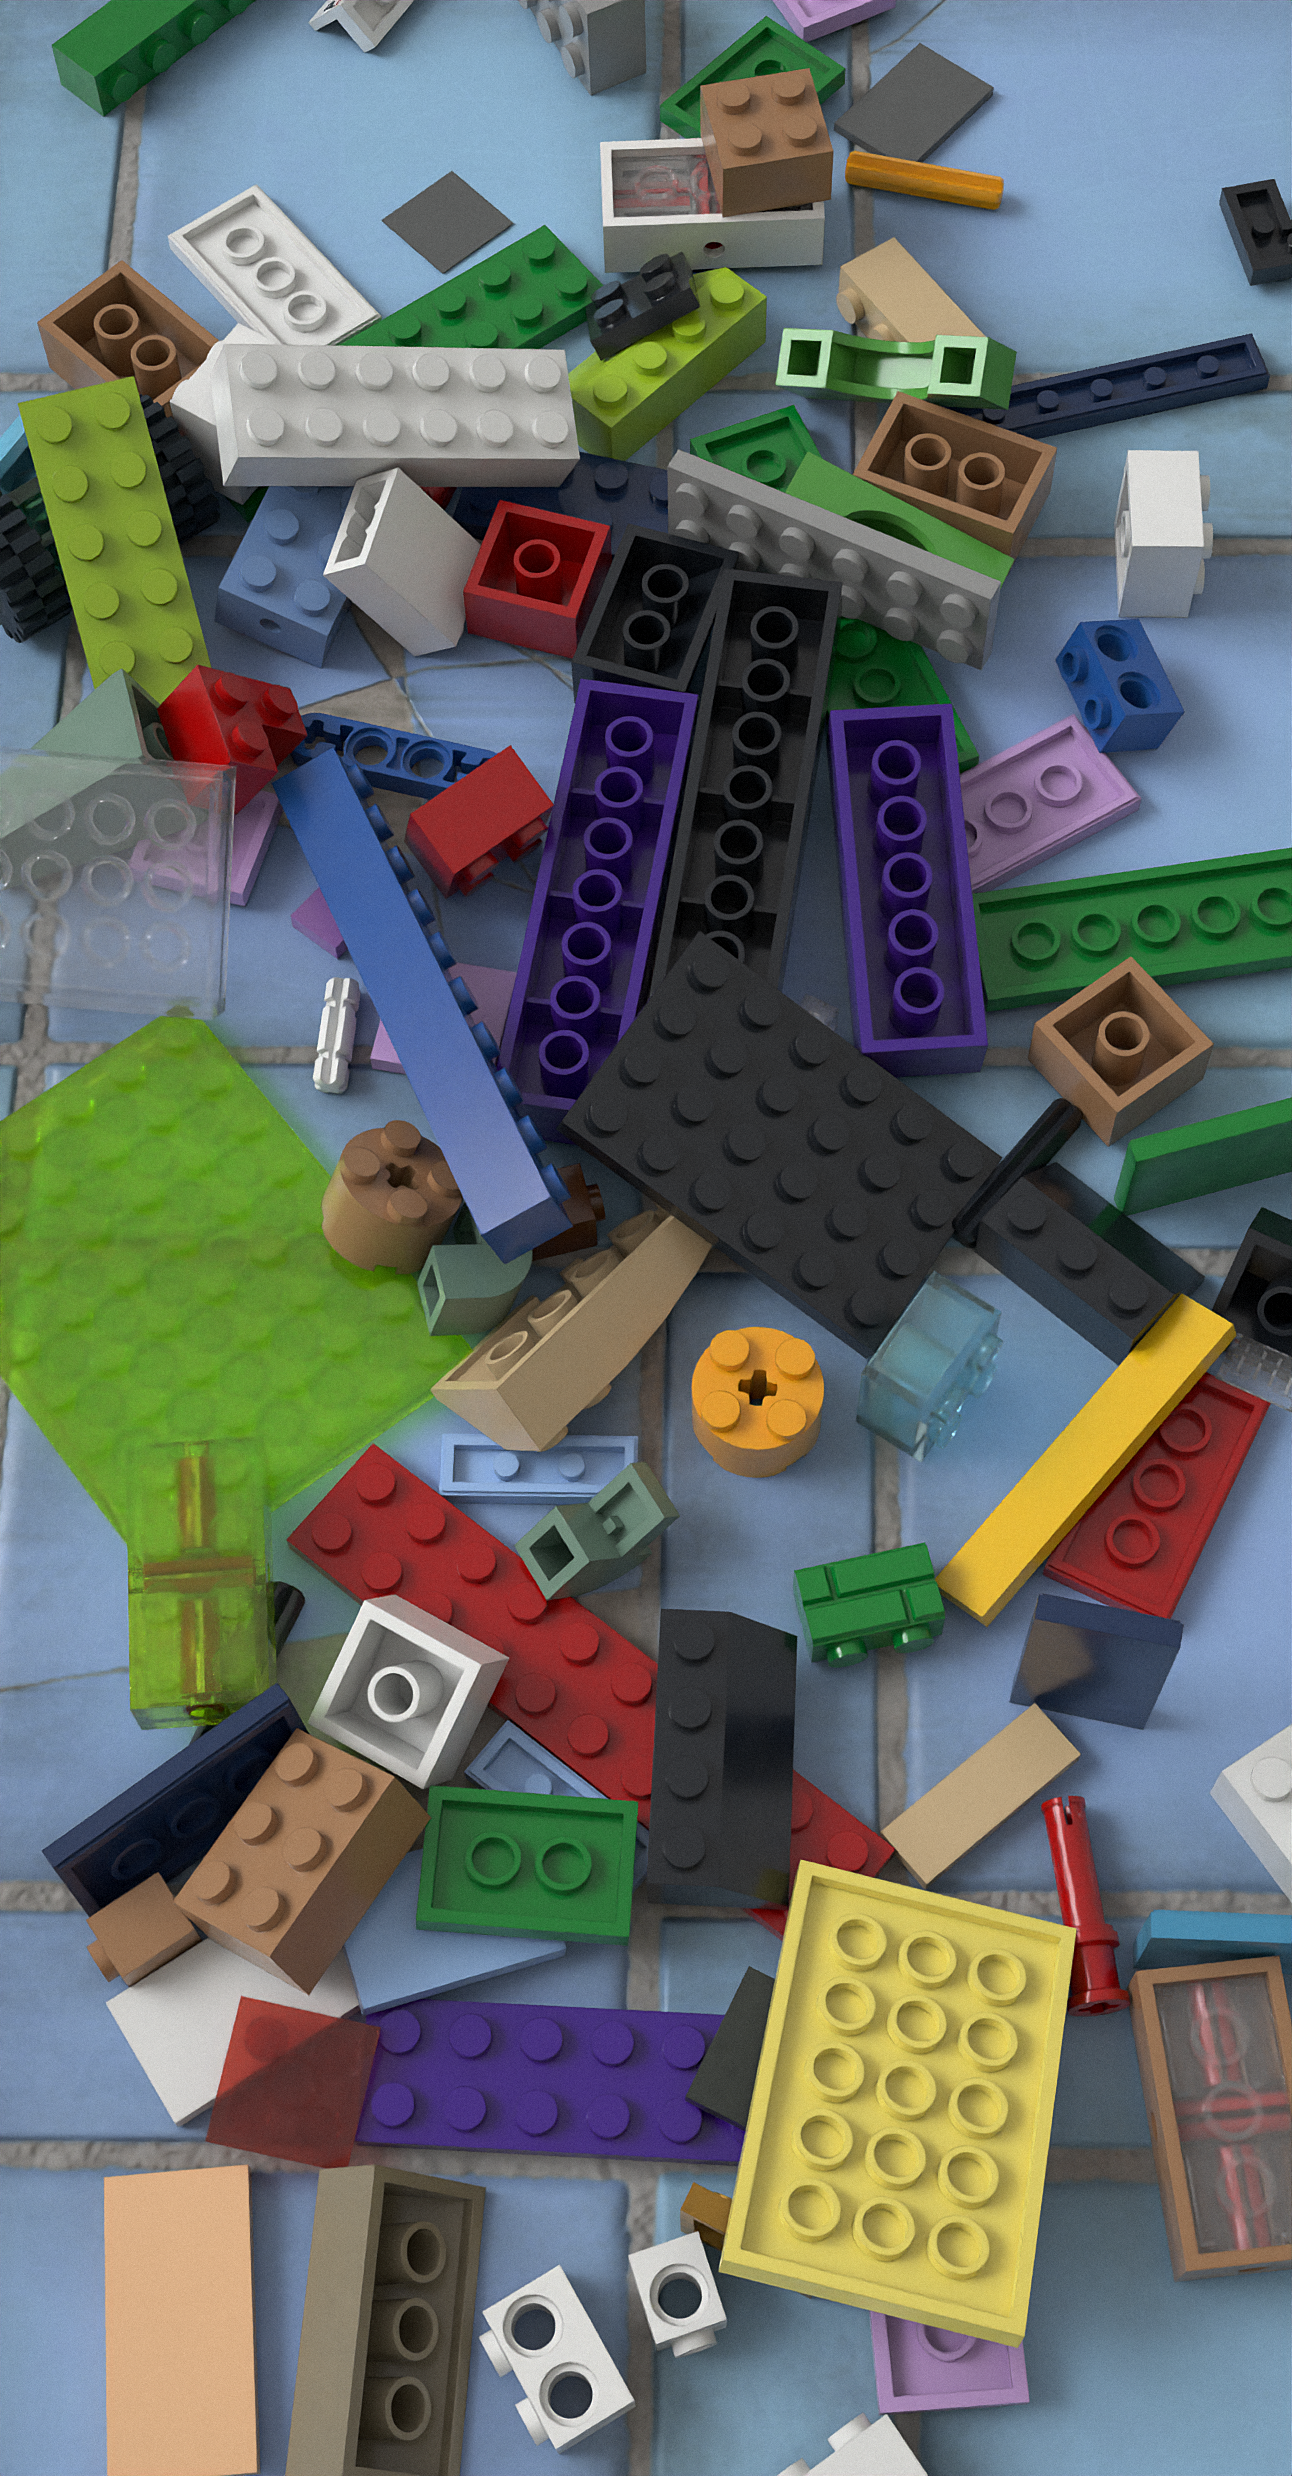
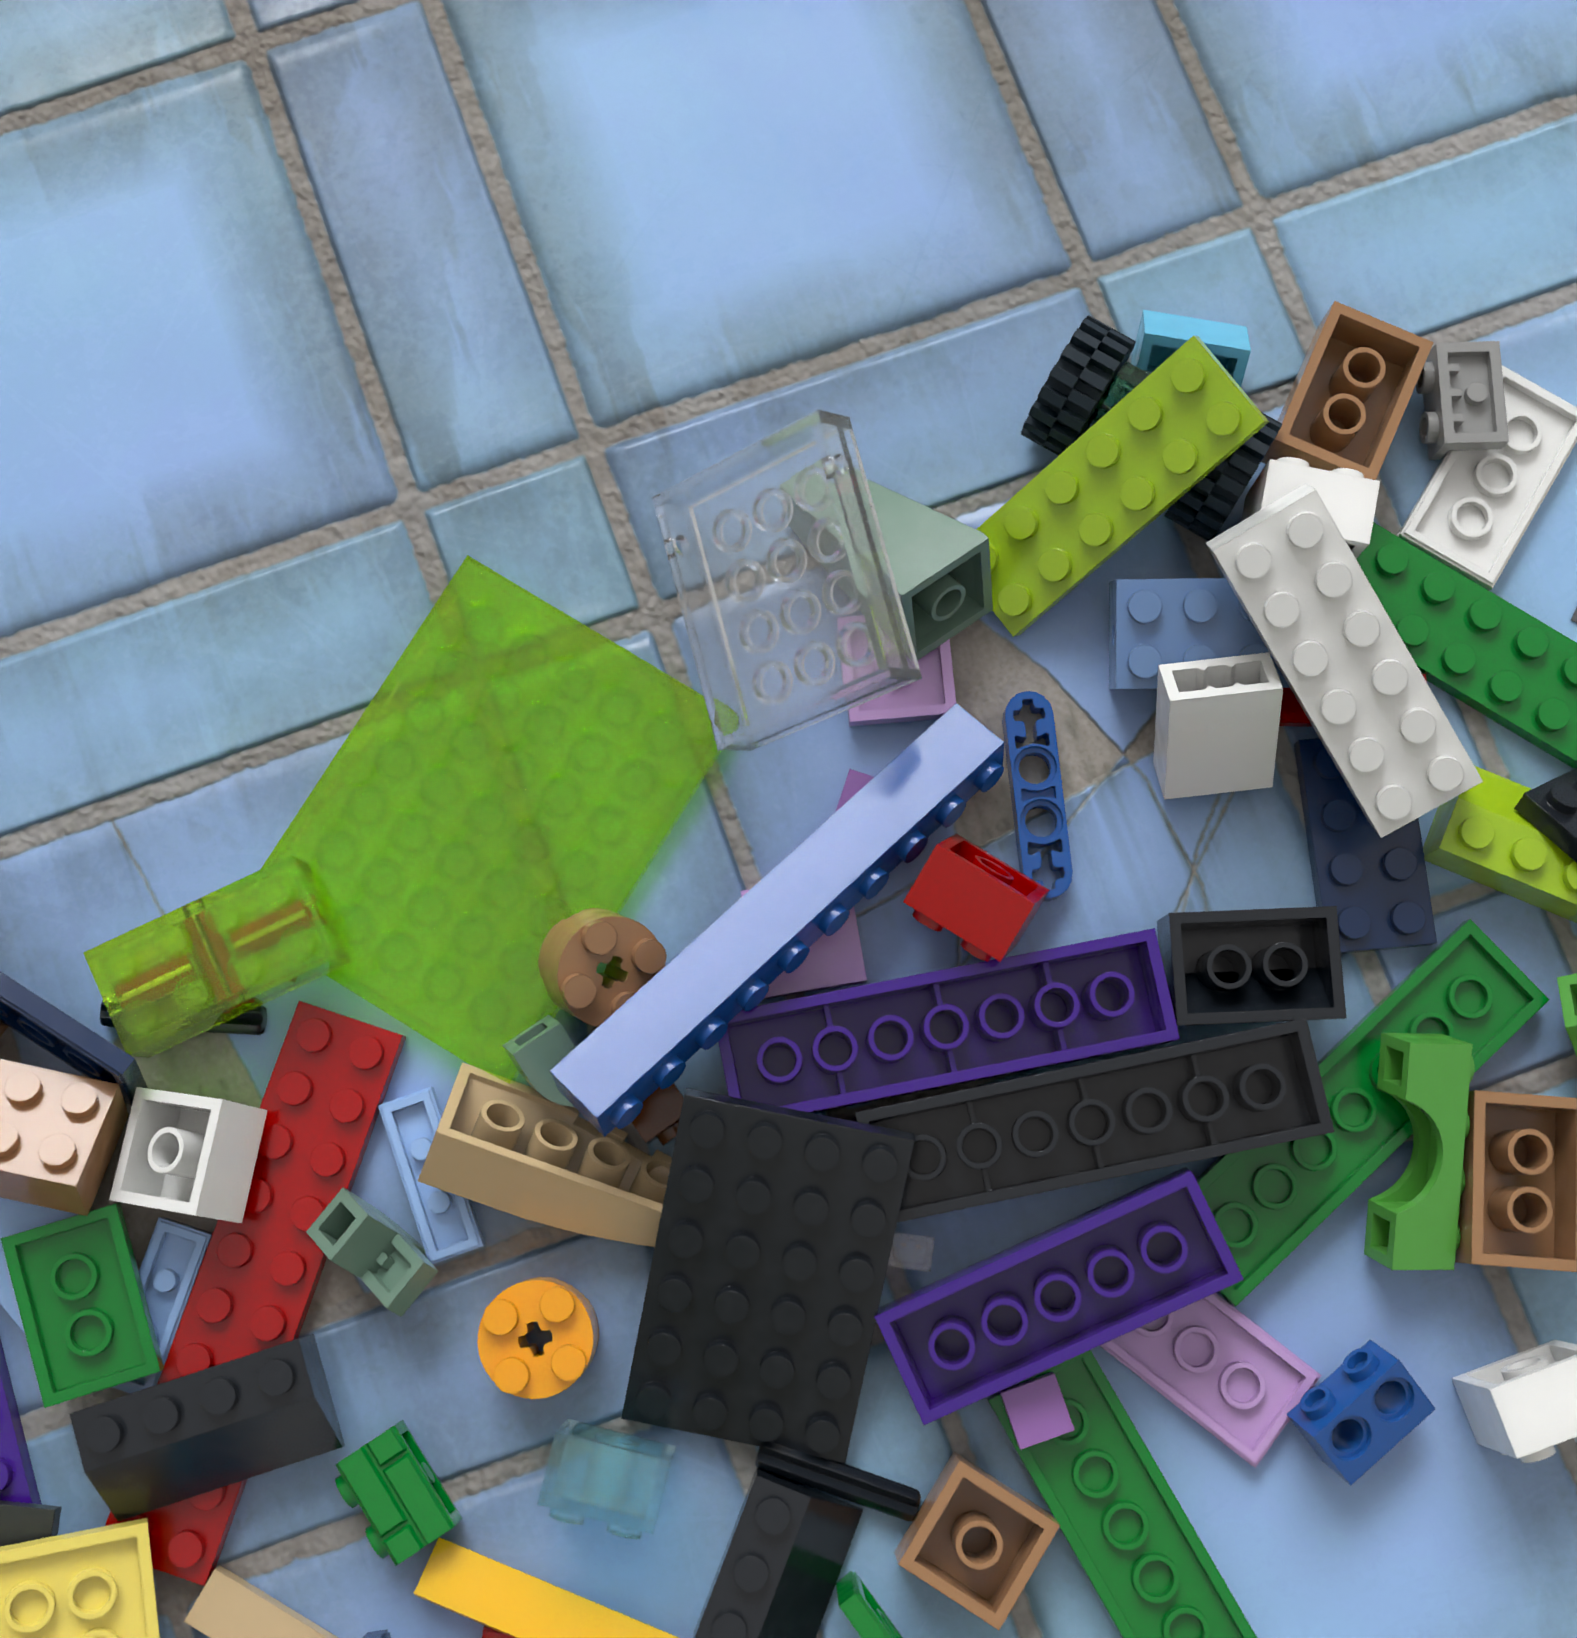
camera: 65 degrees right, 15 degrees up
red brick [157,664,308,815] -> none
white axle [313,977,361,1094] -> none
red brick [463,500,612,659] -> none
light grey plate [667,449,1001,670] -> none
none -> medium lavender tile [999,1372,1075,1450]
none -> light grey bracket [1415,341,1509,460]

